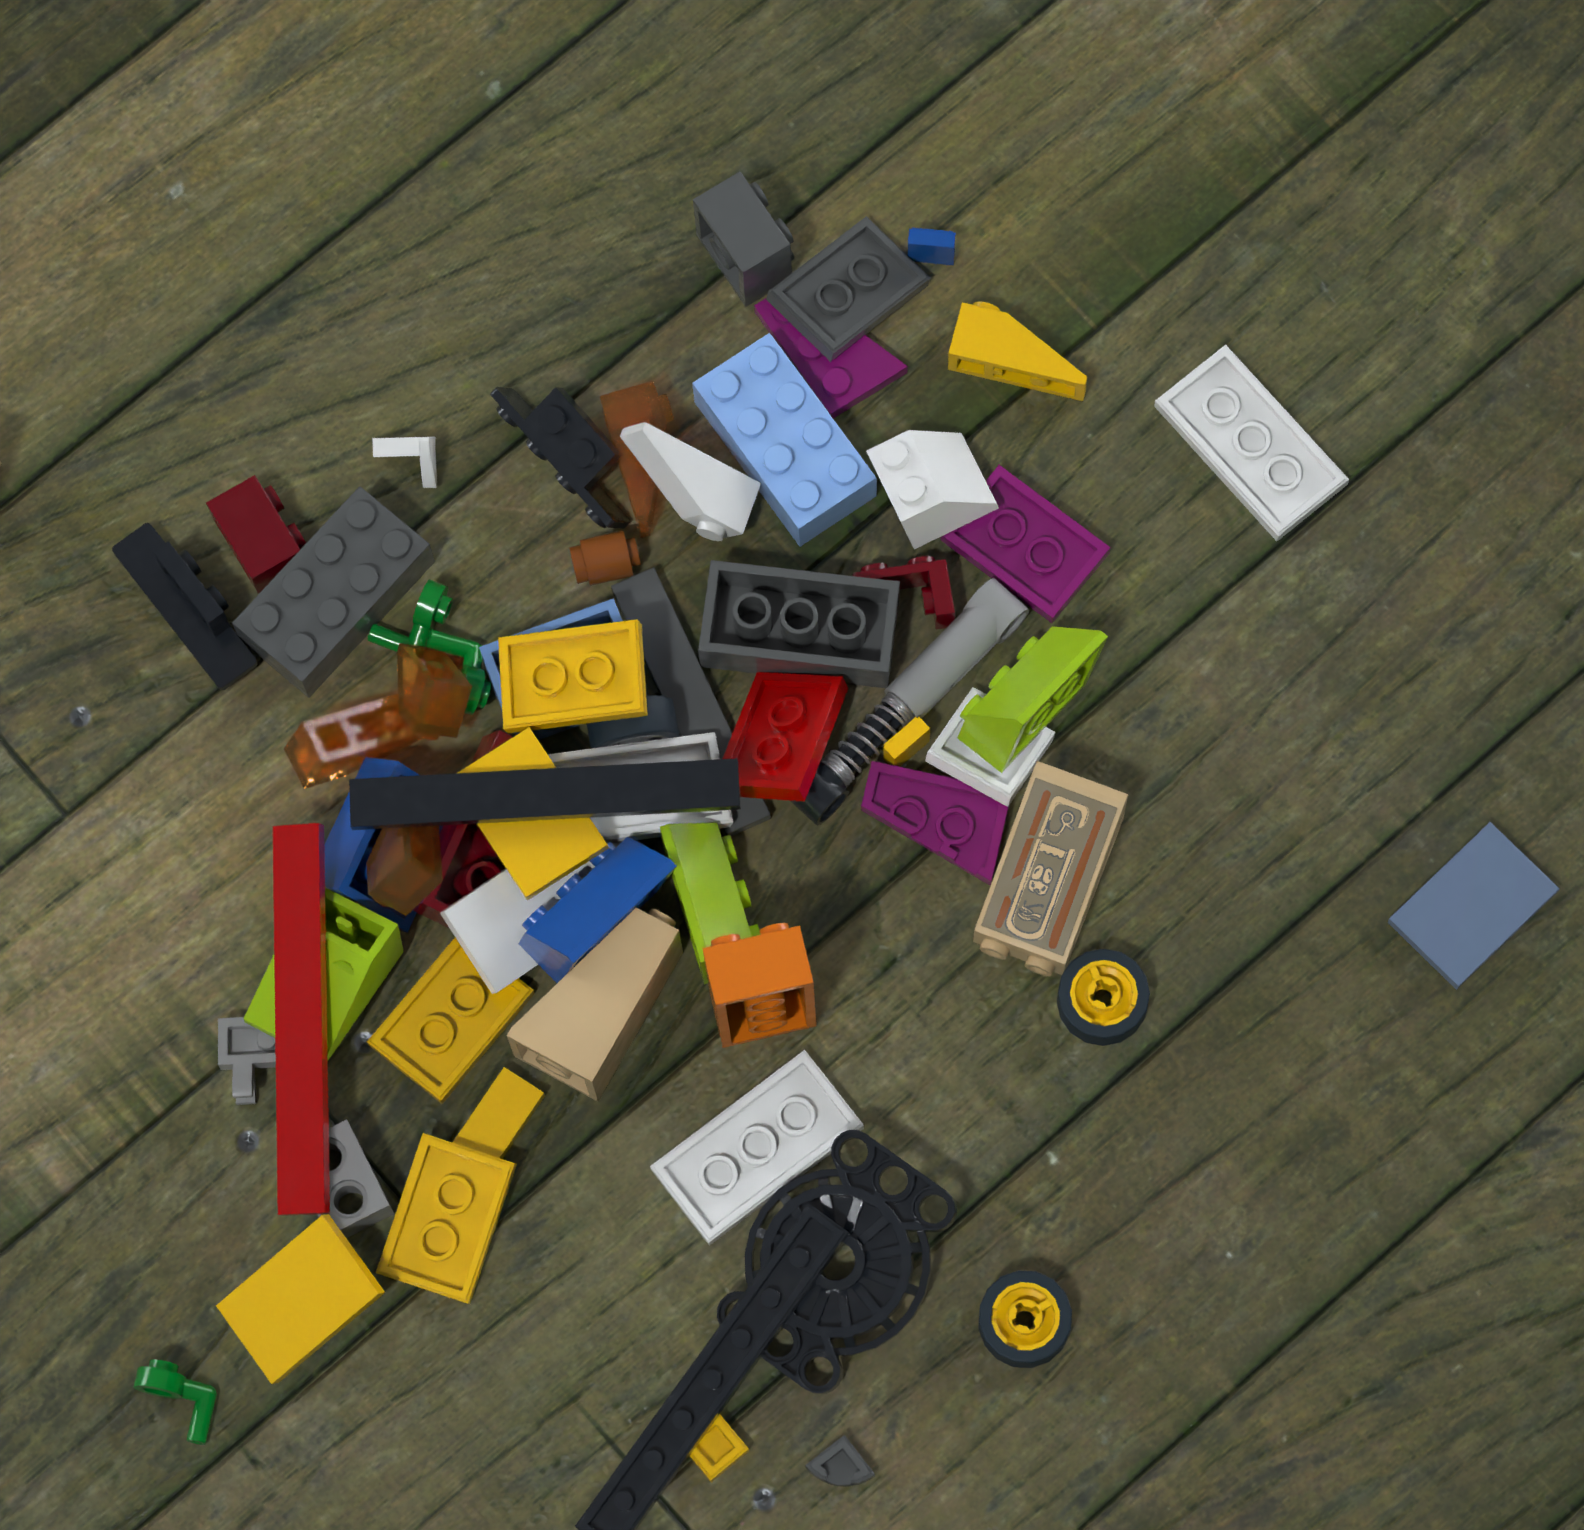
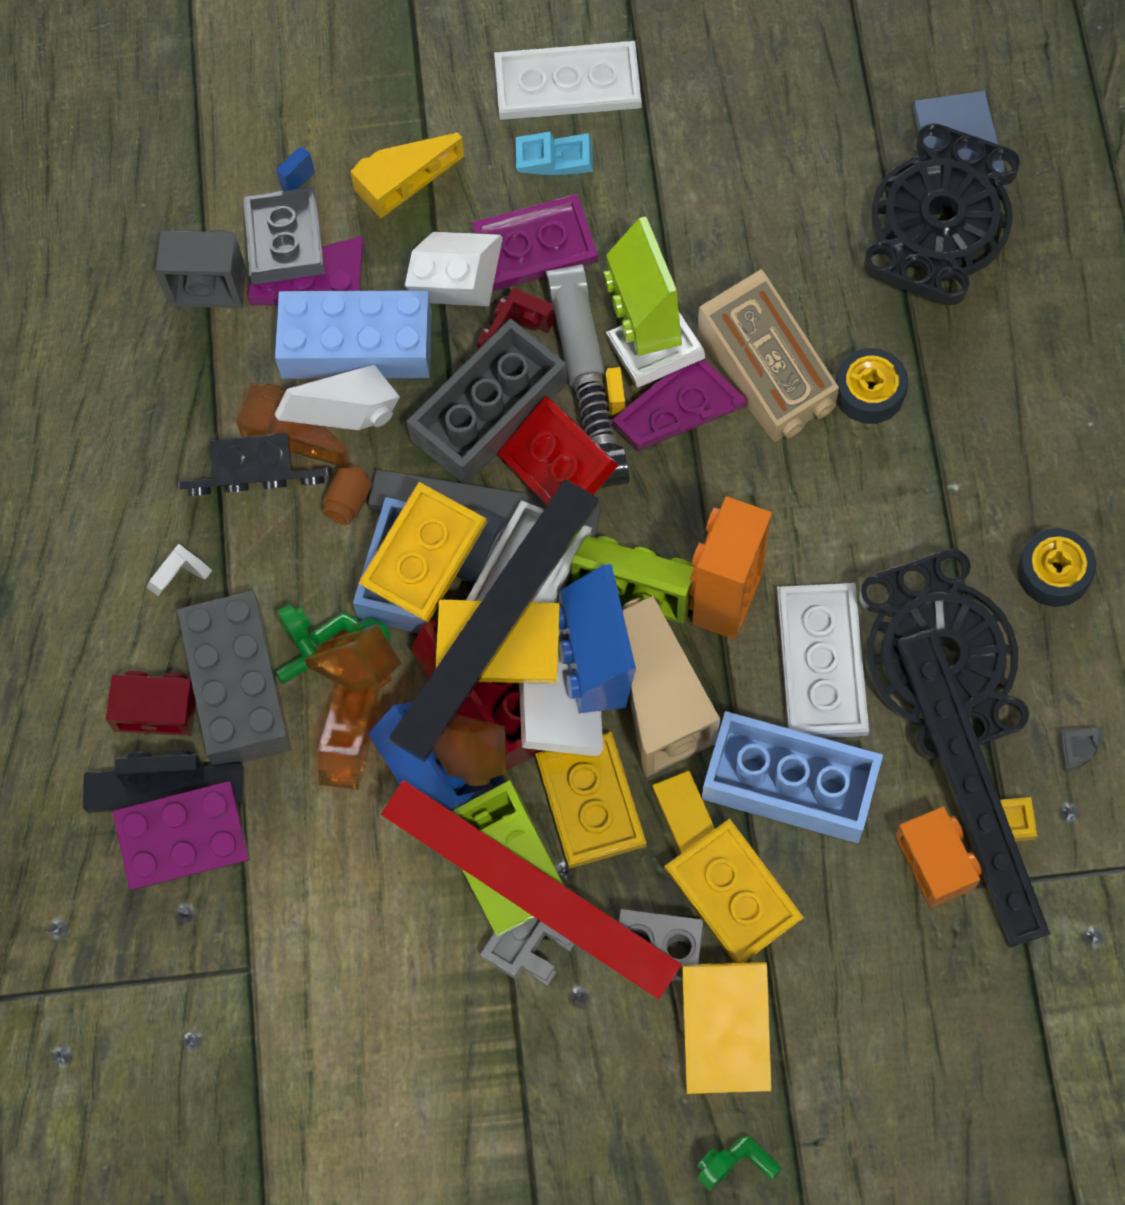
camera: 55 degrees left, 5 degrees down
none -> magenta plate [112,781,250,891]
none -> medium azure slope [516,132,593,175]
none -> light blue brick [702,711,883,843]
none -> black piece [864,123,1020,305]
none -> orange brick [895,806,982,908]

